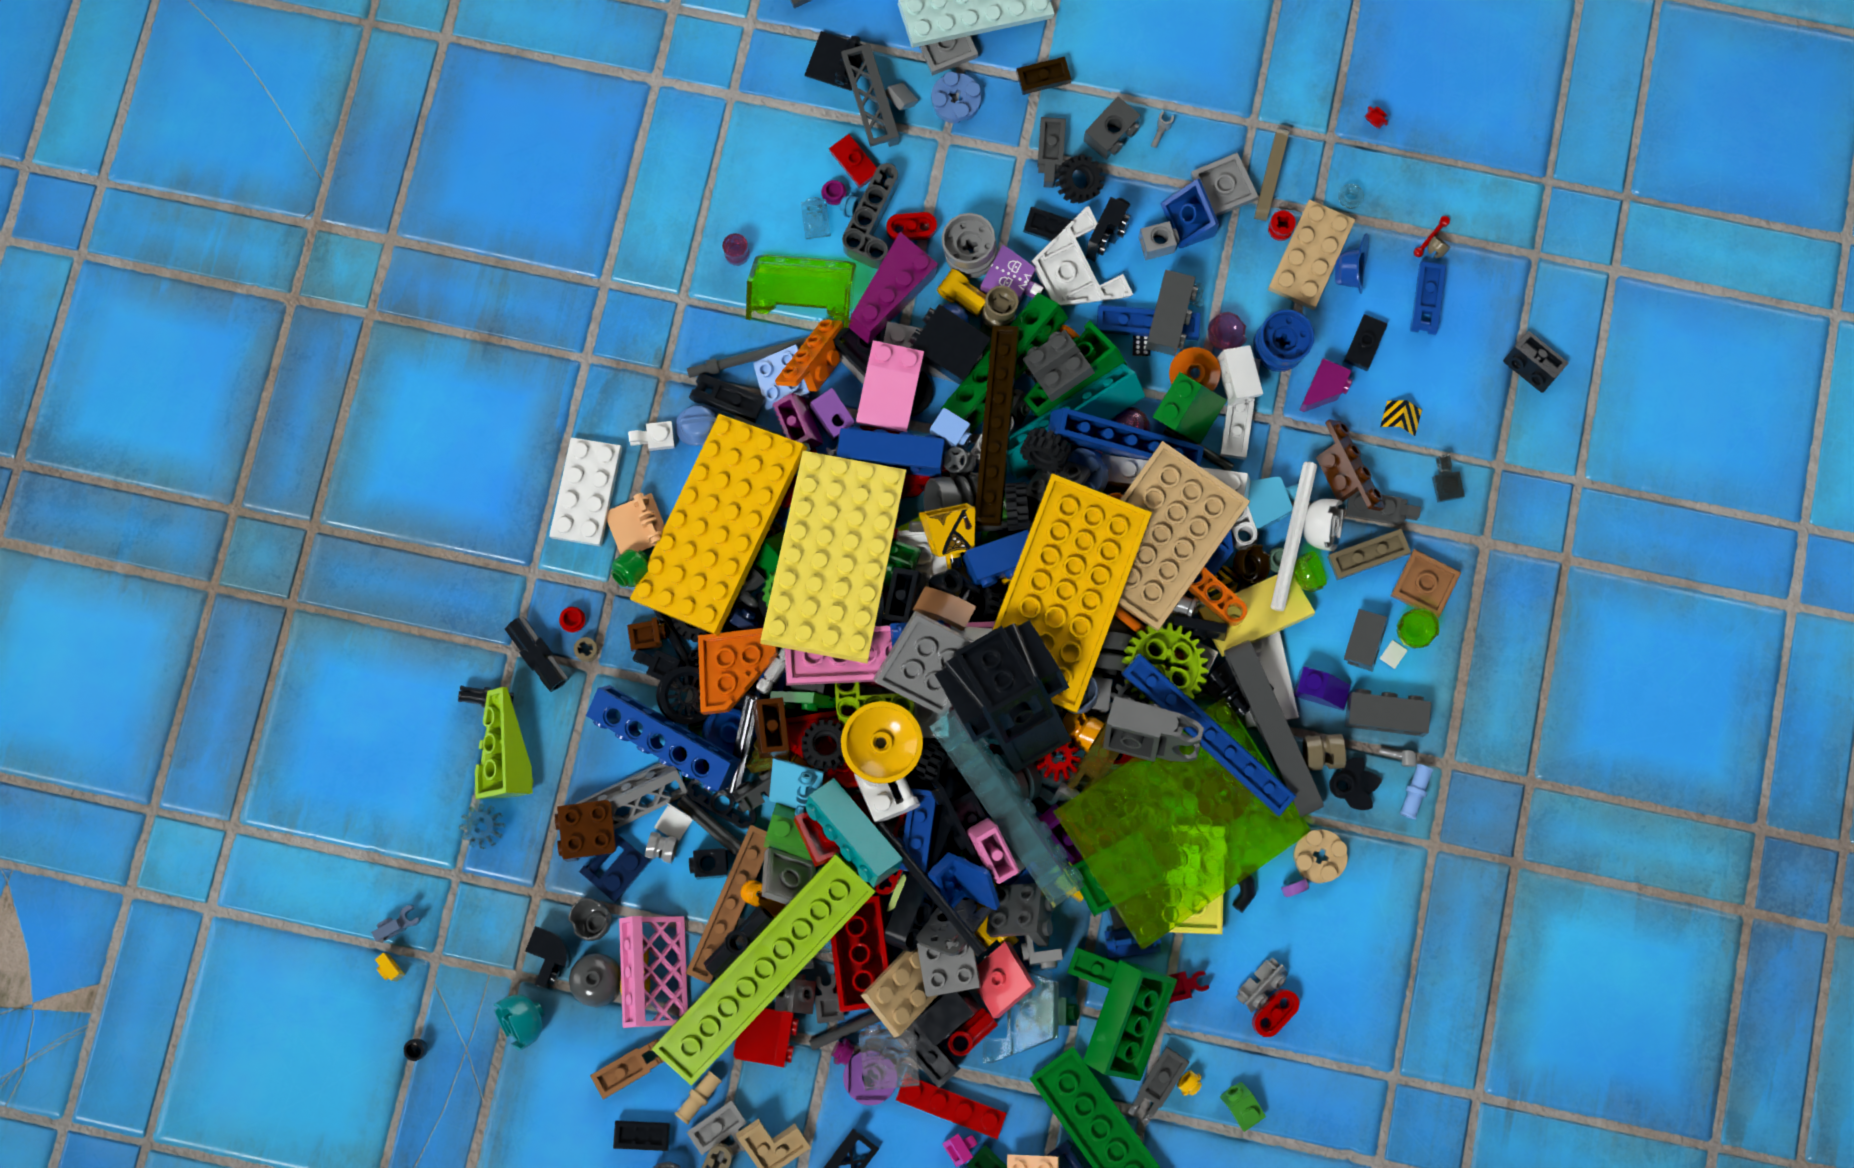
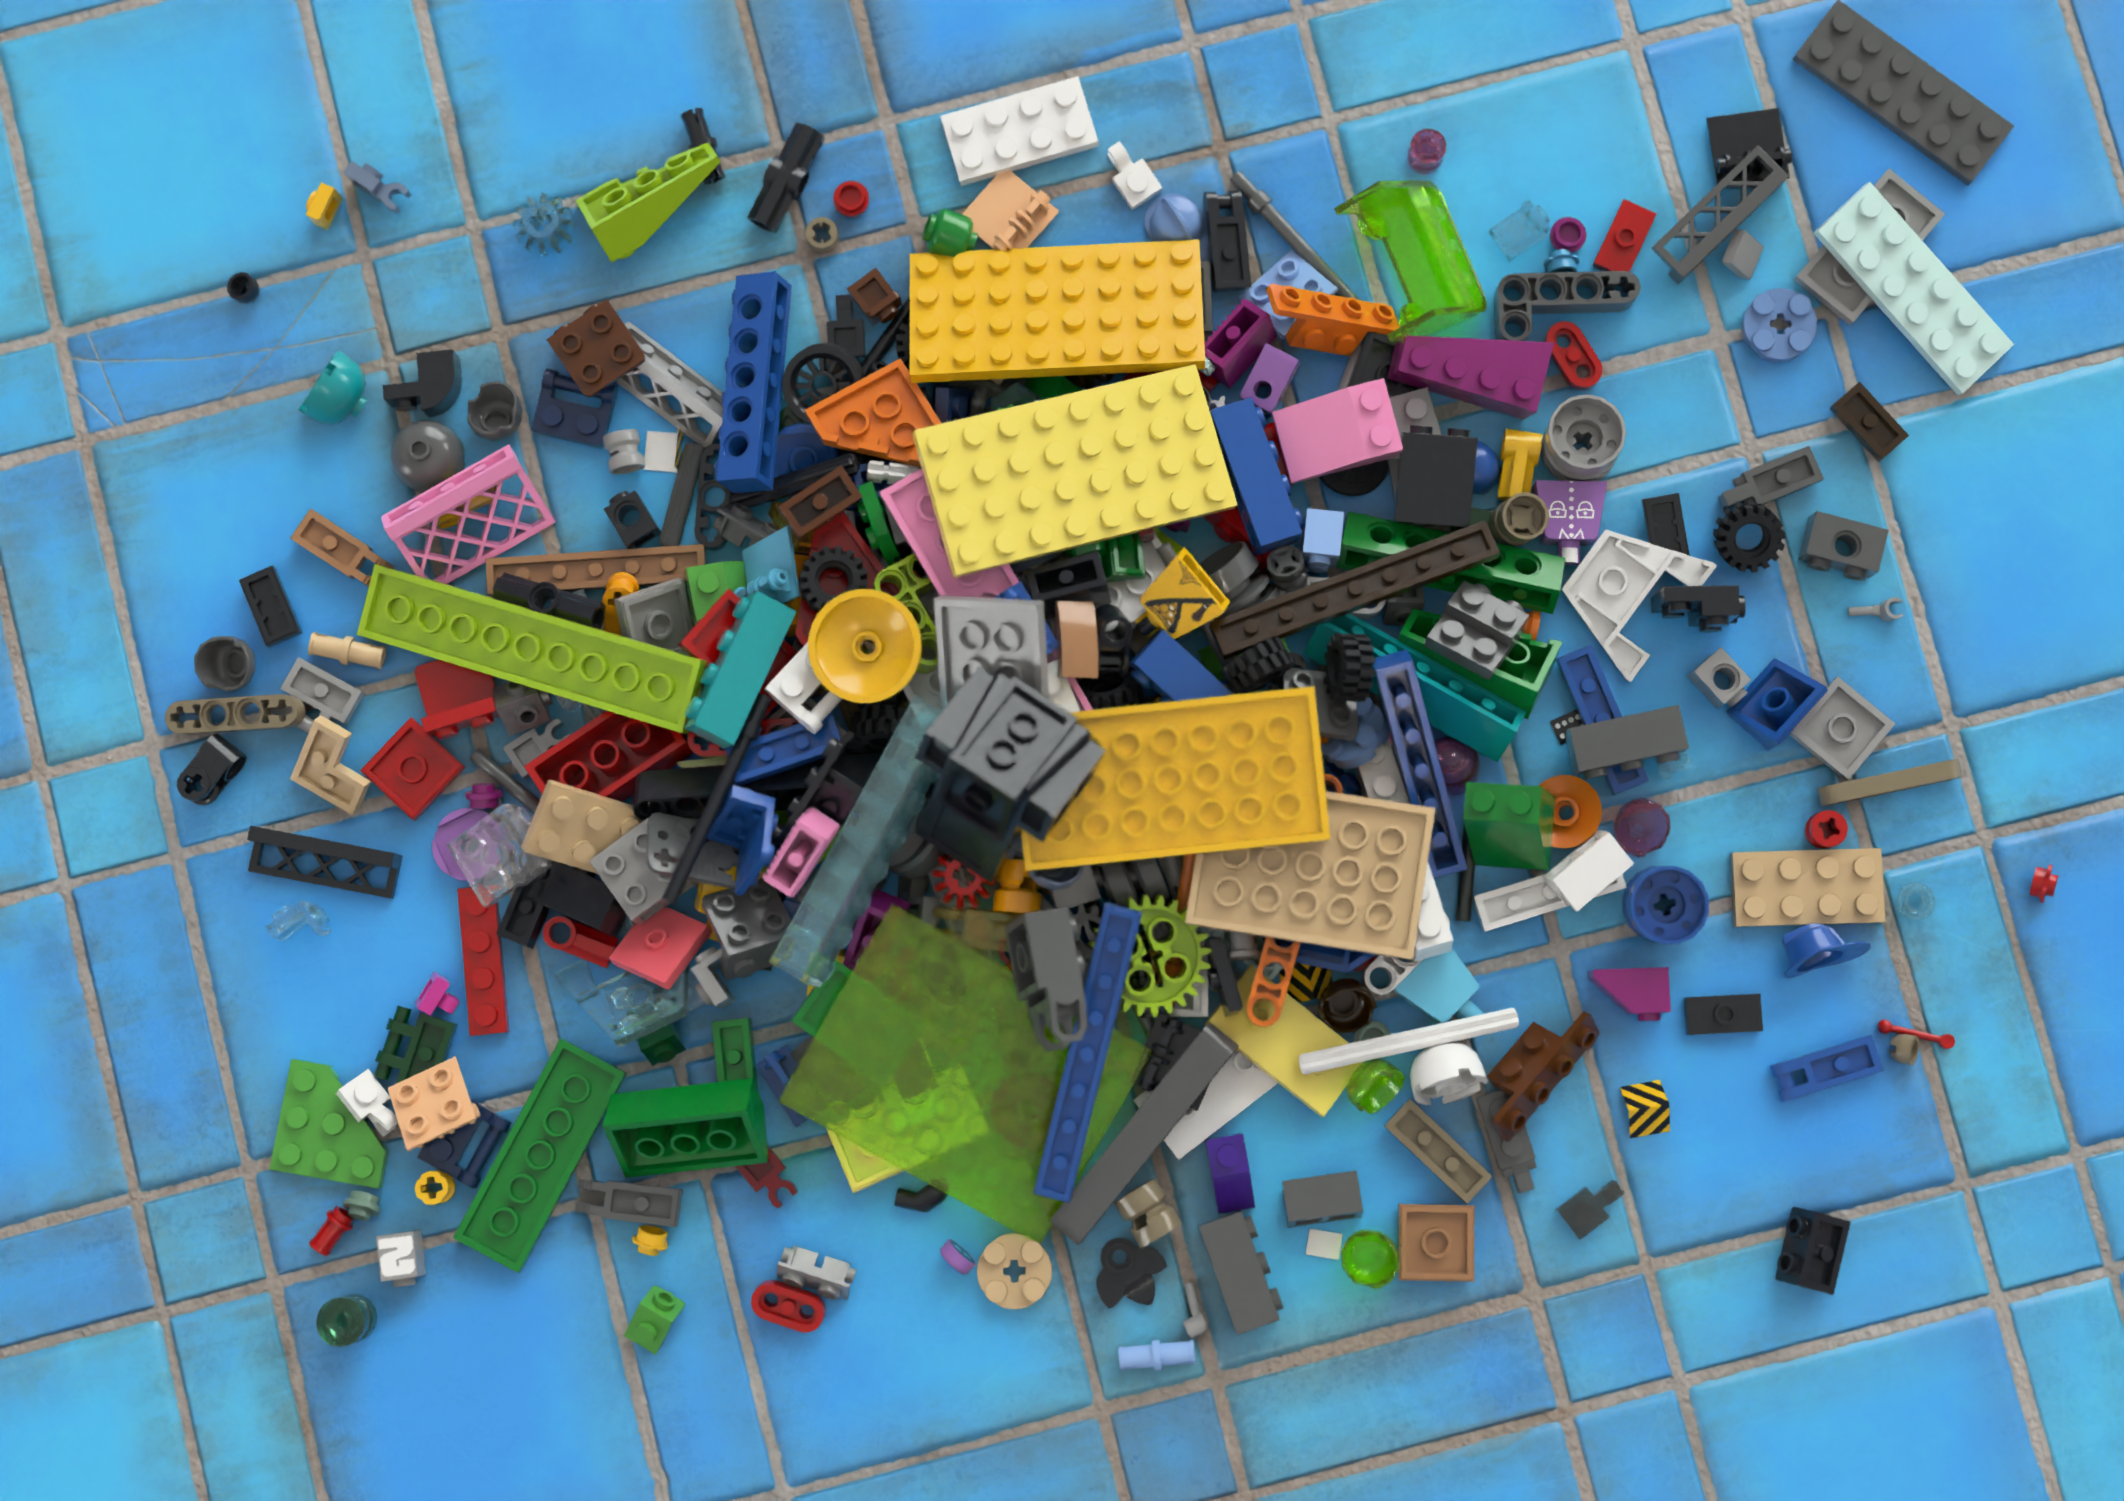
camera: 70 degrees right, 5 degrees up
none -> red plate [360,717,466,821]
none -> clear light blue tile [990,382,1042,411]

